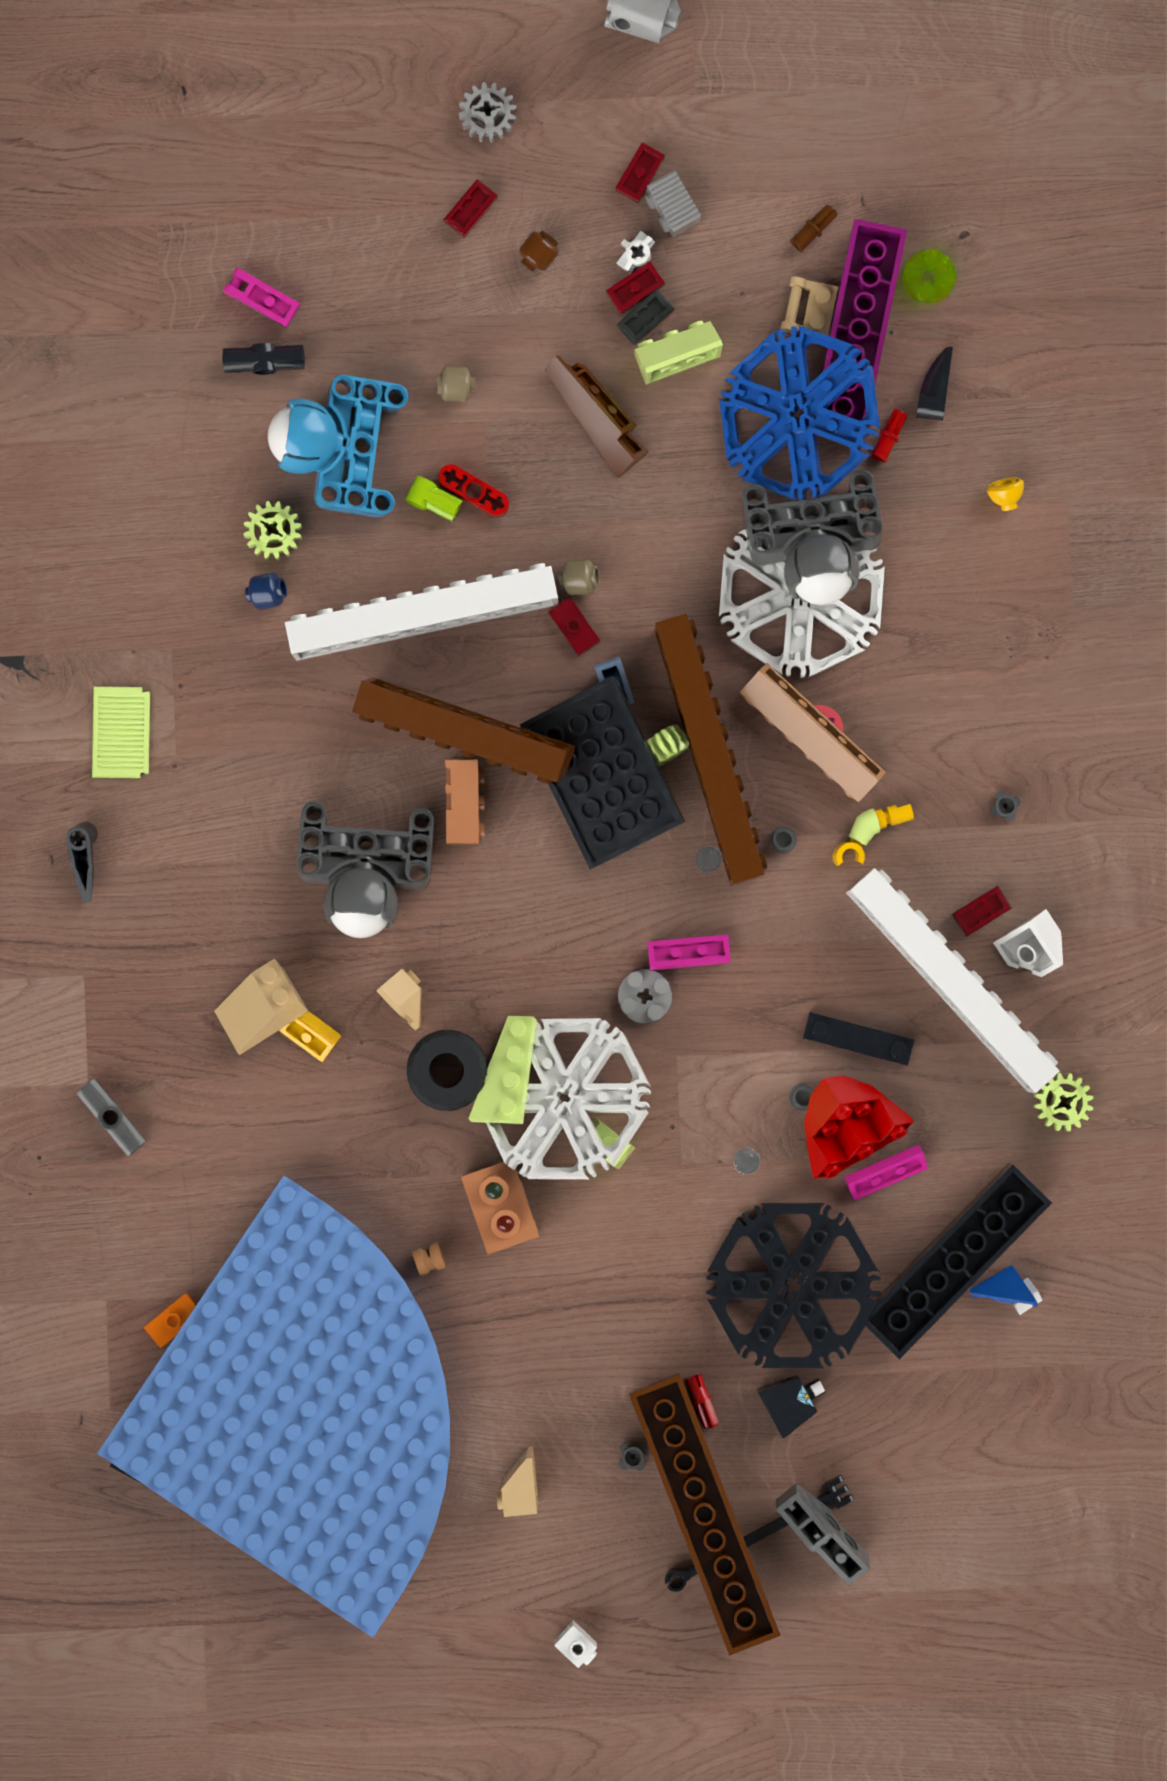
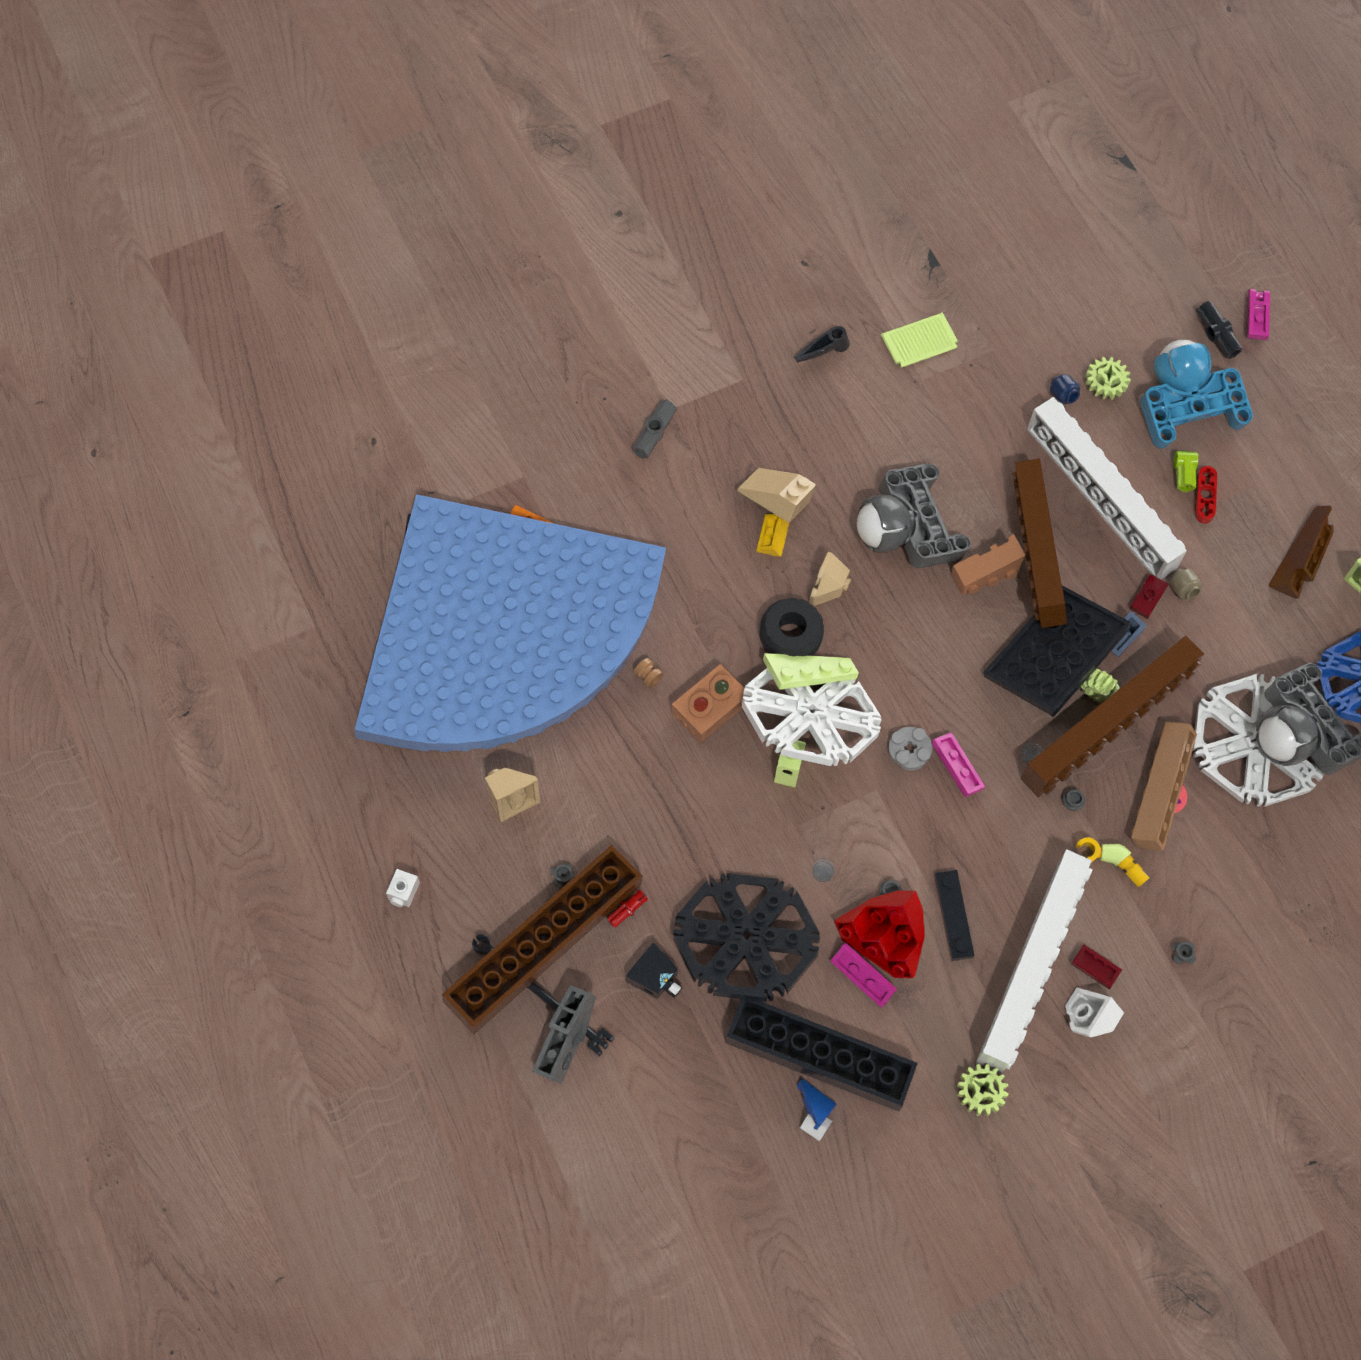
camera: 65 degrees right, 20 degrees down
dark tan head [436,366,475,402] -> none

